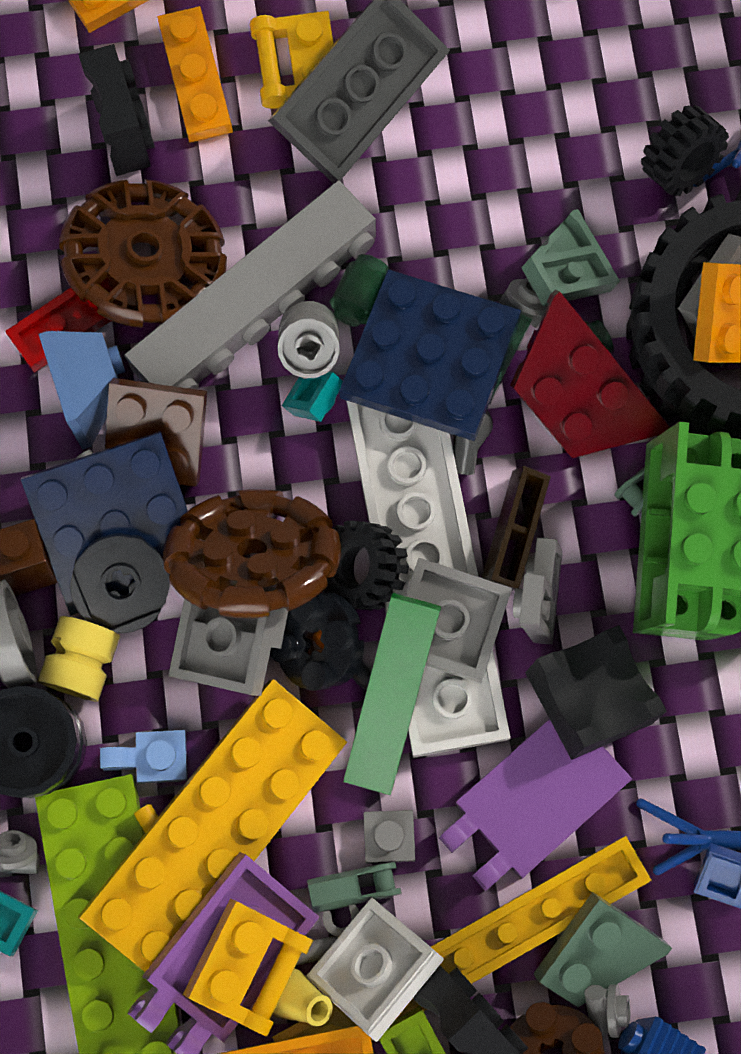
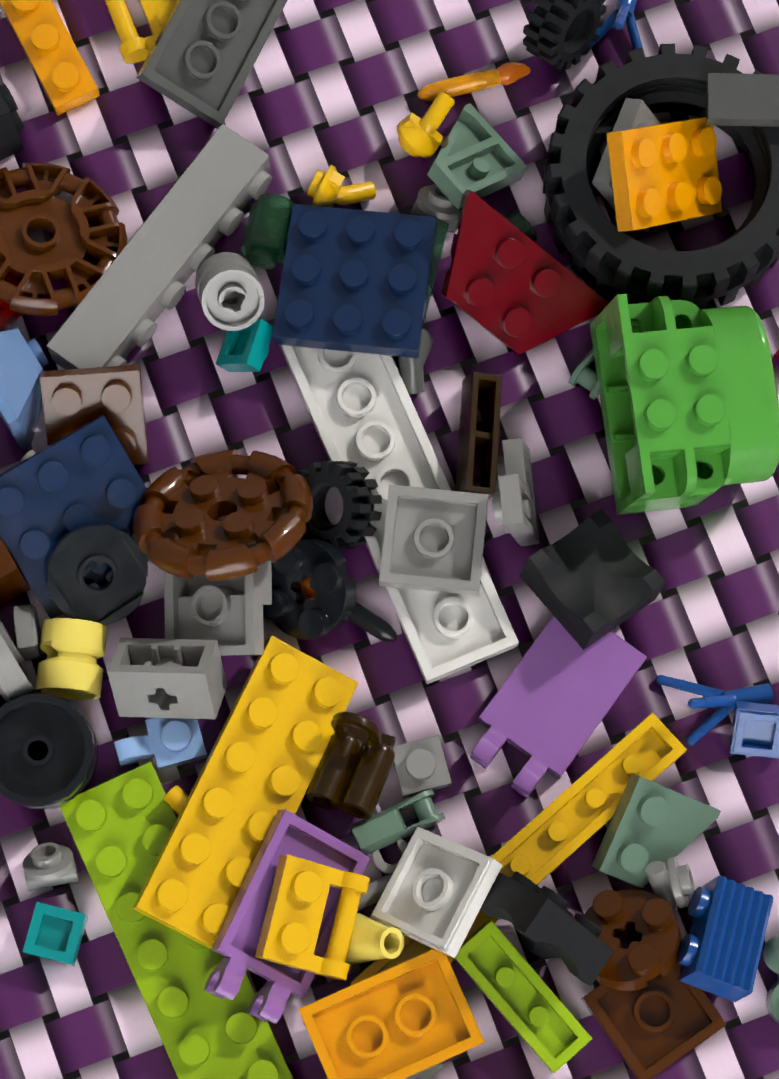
camera: 15 degrees left, 0 degrees up
tile [343,593,442,796] -> none
none -> light grey tile [13,604,44,661]
none -> light grey brick [107,638,227,719]
none -> yellow plate [306,165,376,207]
none -> dark brown piece [306,711,396,819]
none -> yellow plate [397,92,455,158]
none -> light orange piece [417,62,531,101]

